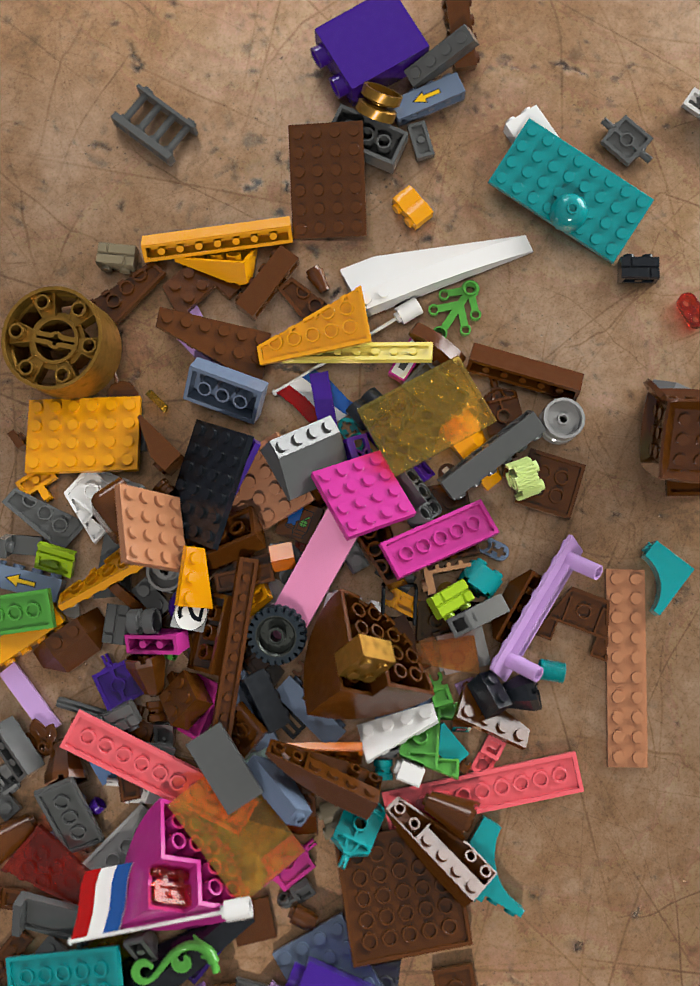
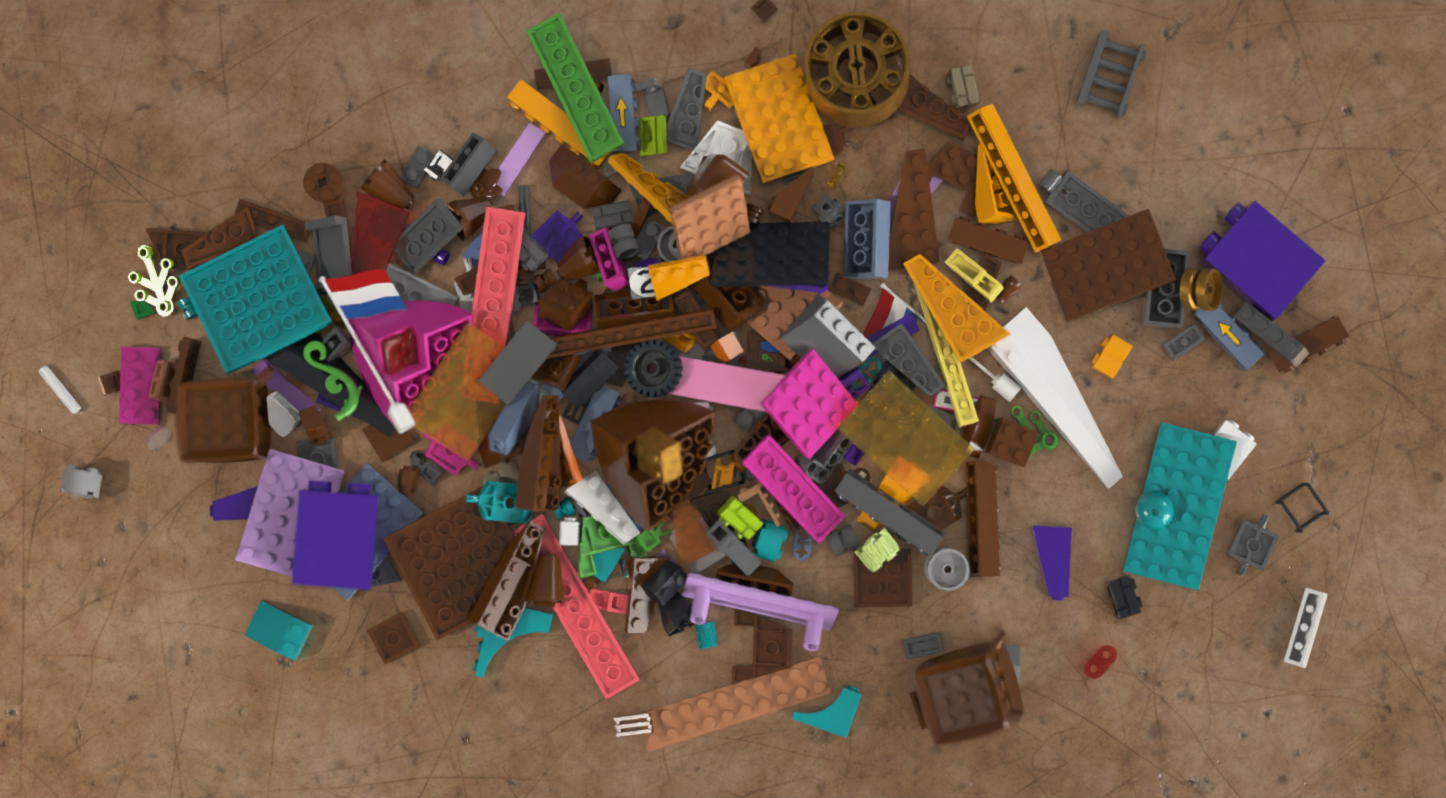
camera: 60 degrees right, 5 degrees up
none -> tile [614,713,654,737]
none -> dark grey brick [812,194,845,228]
none -> dark grey wheel [826,524,860,557]
none -> reddish brown plate [829,273,871,306]
none -> dark grey wing [872,323,946,397]
none -> dark grey plate [902,632,944,659]
none -> light yellow slope [944,248,1004,303]
none -> reddish brown brick [985,417,1039,468]
none -> dark purple slope [1031,526,1072,601]
none -> dark grey hinge [1039,169,1129,233]
none -> black piece [1276,483,1329,533]

